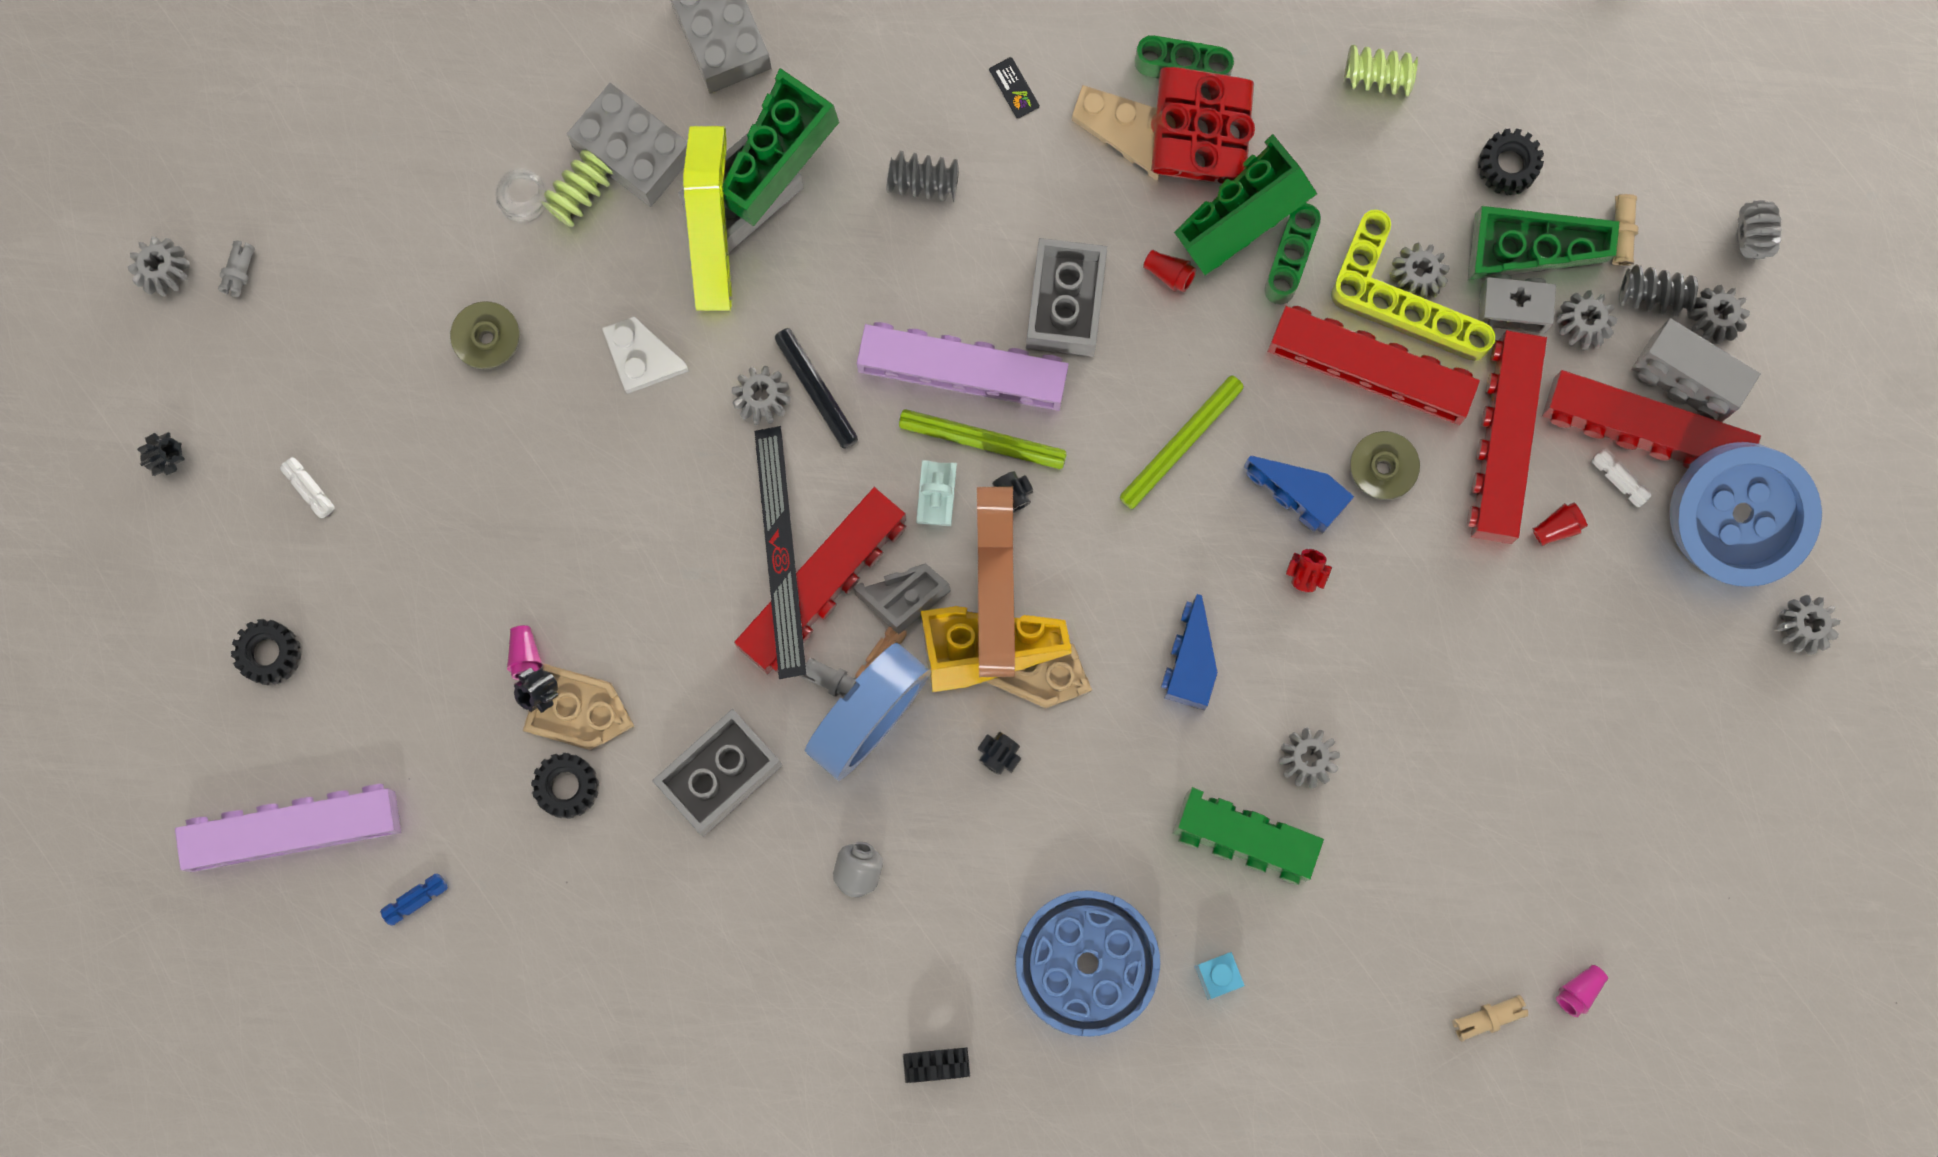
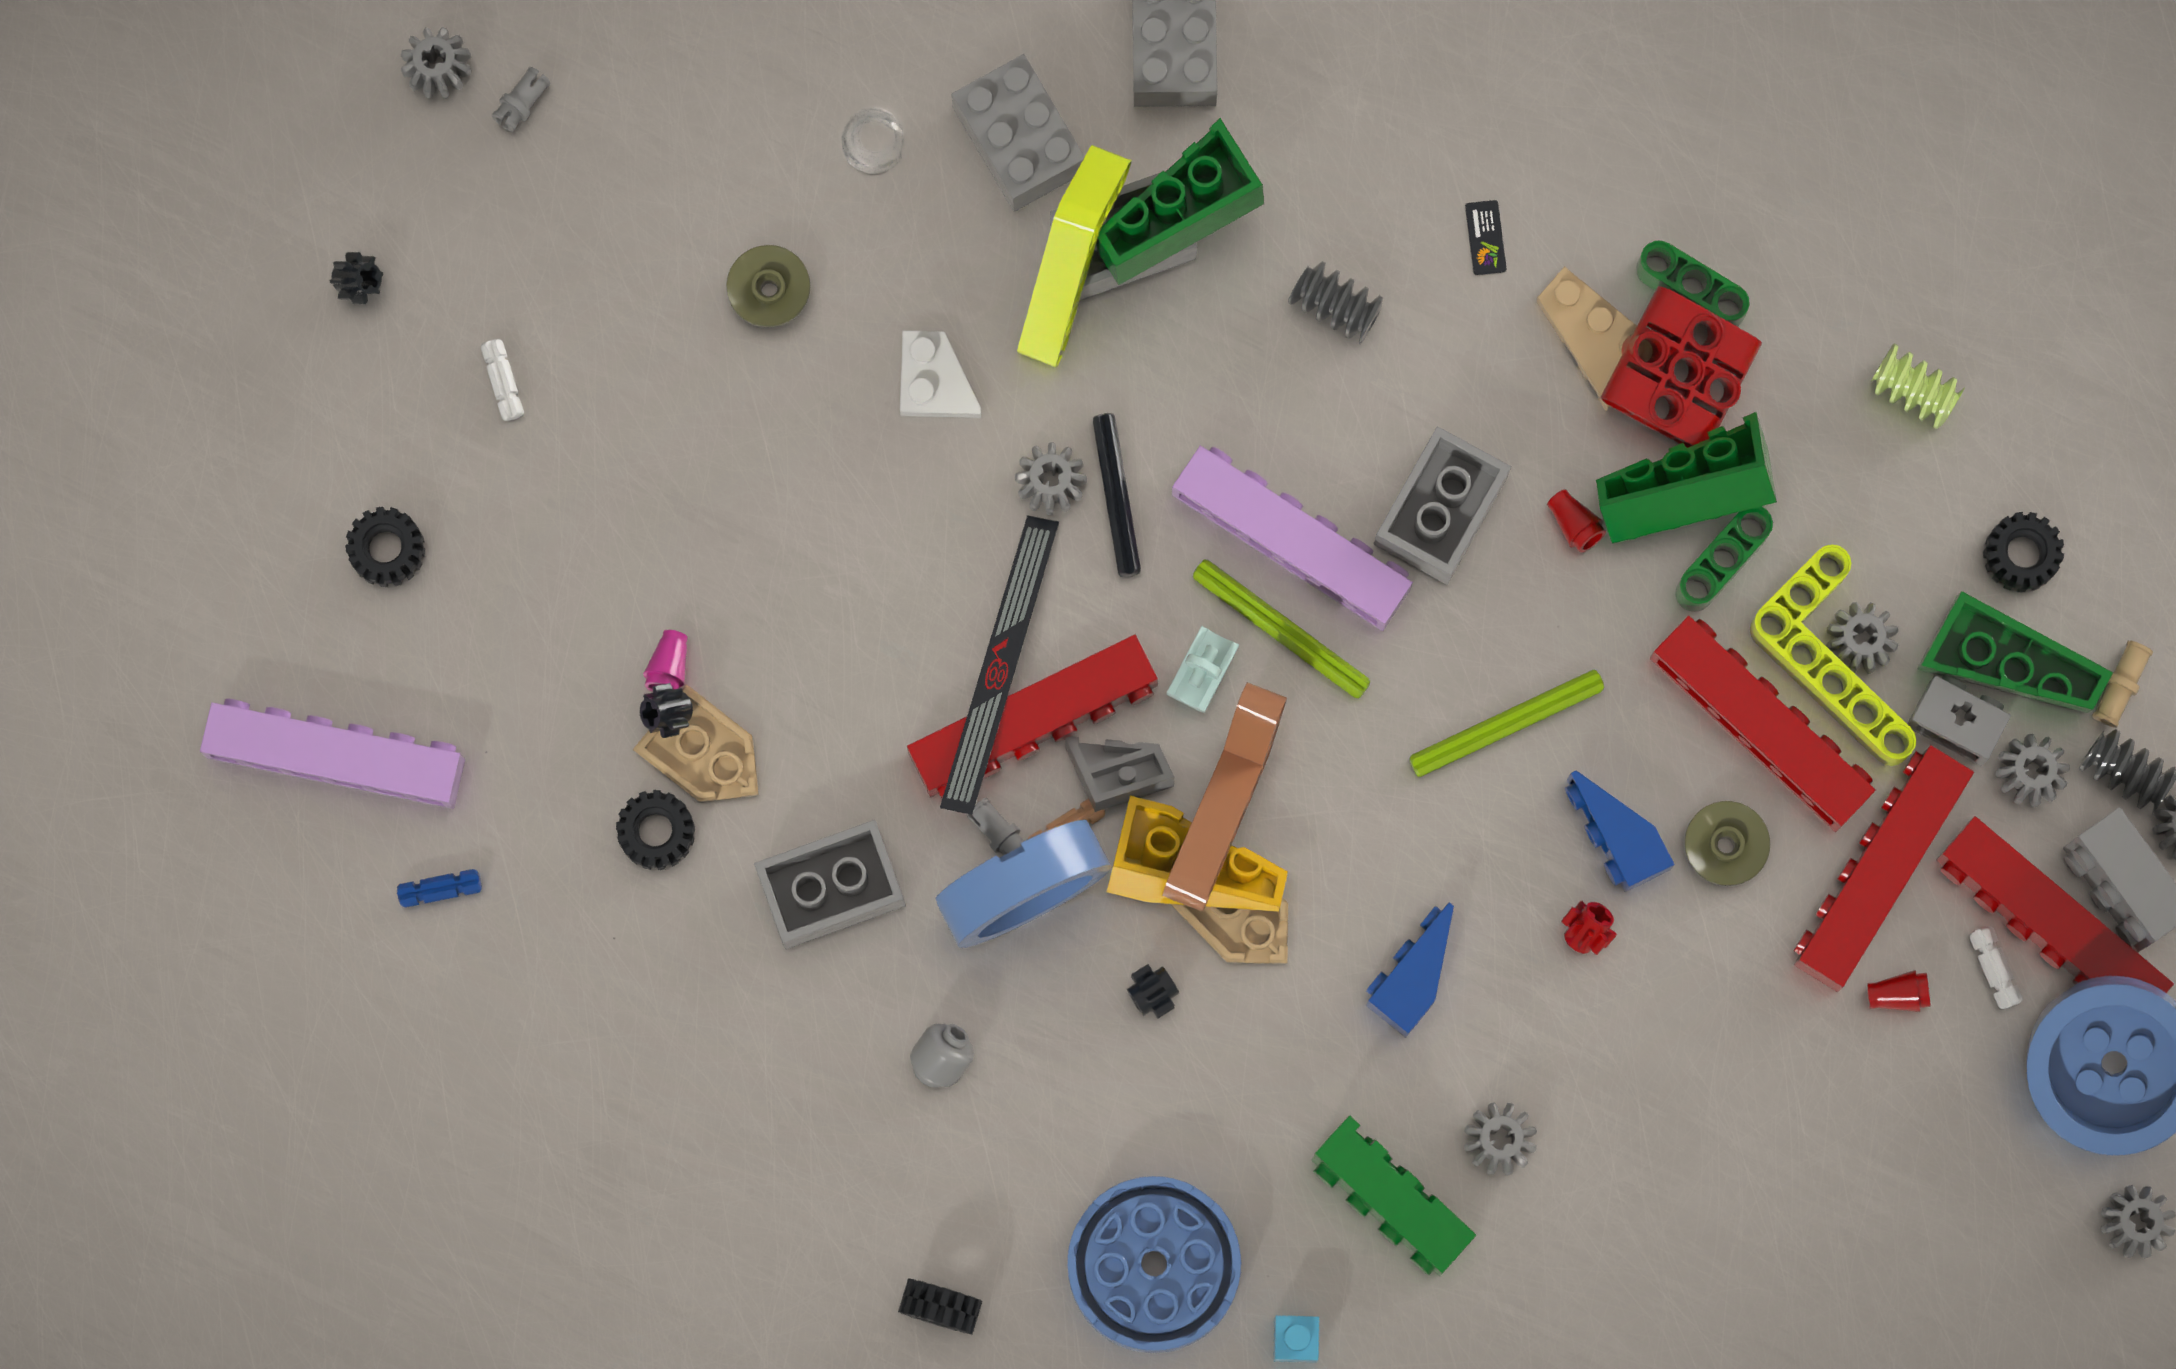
camera: 25 degrees right, 0 degrees up
yellowish green piece [541,150,613,227] -> none
black gear [992,471,1034,513] -> none

